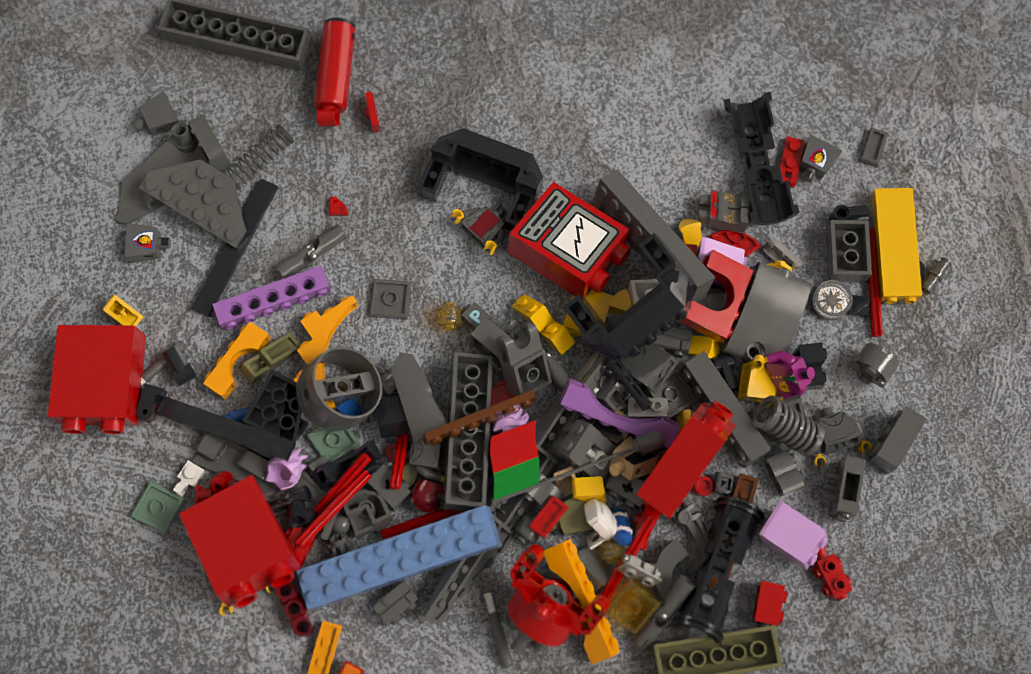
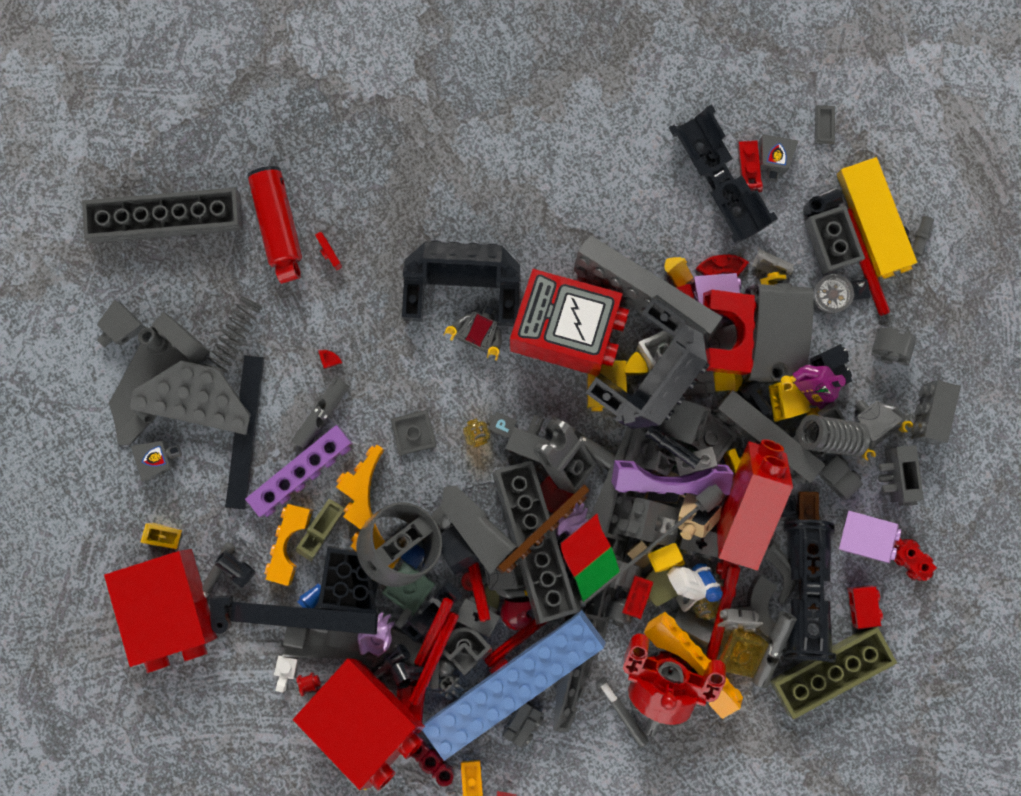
camera: 20 degrees left, 10 degrees up
sand green tile [131,481,186,534] -> none
red brick [209,471,234,494] -> none
yellow arch [511,294,575,355] -> none
dark grey hips [698,190,749,233] -> none

